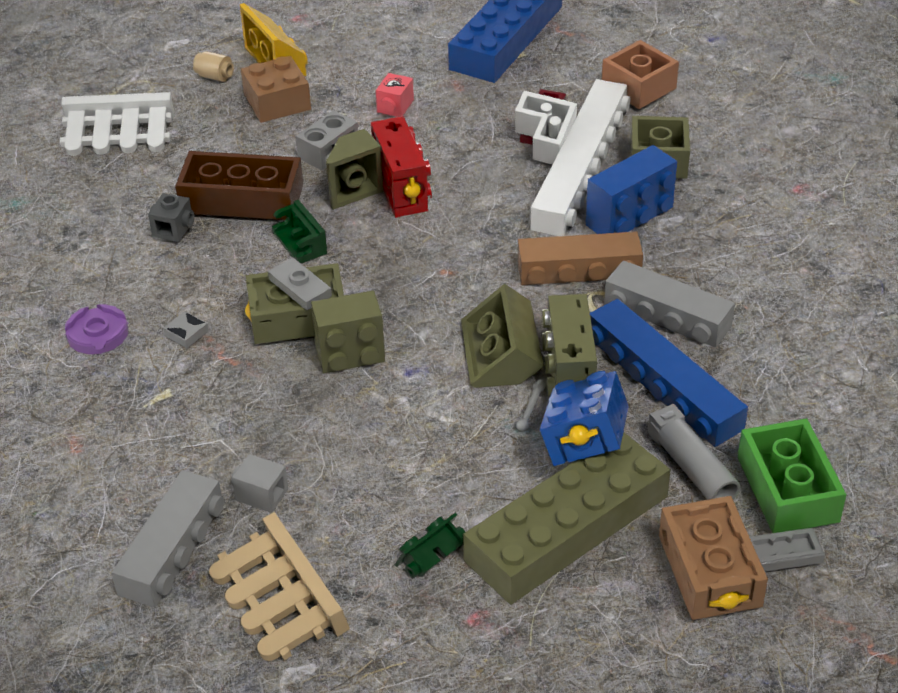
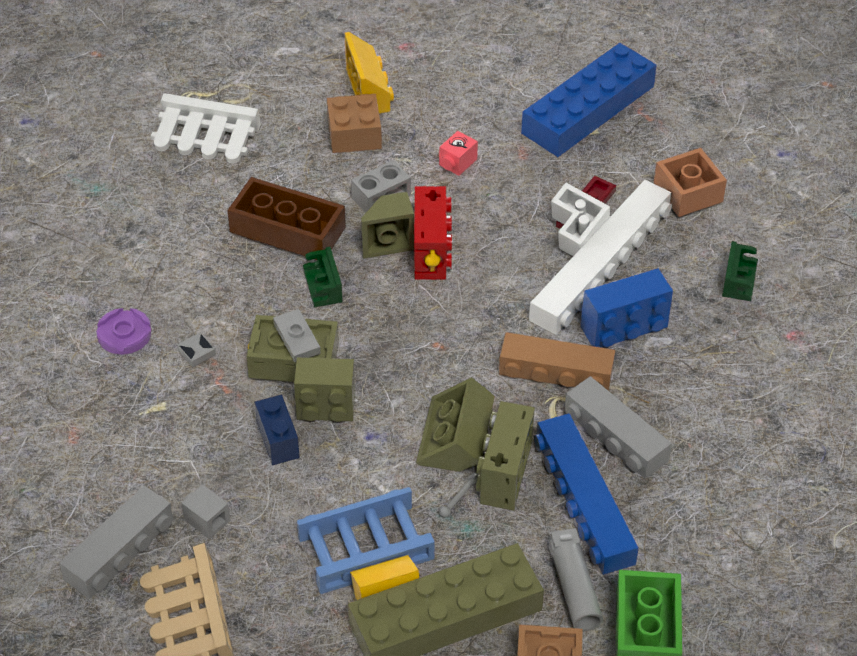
camera: 15 degrees right, 5 degrees up
dark grey brick [148,193,195,242] -> none
tan brick [193,51,234,82] -> none
dark green hinge [395,512,465,578] -> none
blue piece [540,371,629,466] -> none
olive brick [630,116,690,179] -> none
none -> dark blue brick [254,394,300,466]
none -> medium blue fence [297,487,435,594]
none -> yellow brick [350,555,420,600]
none -> dark green hinge [722,241,758,302]

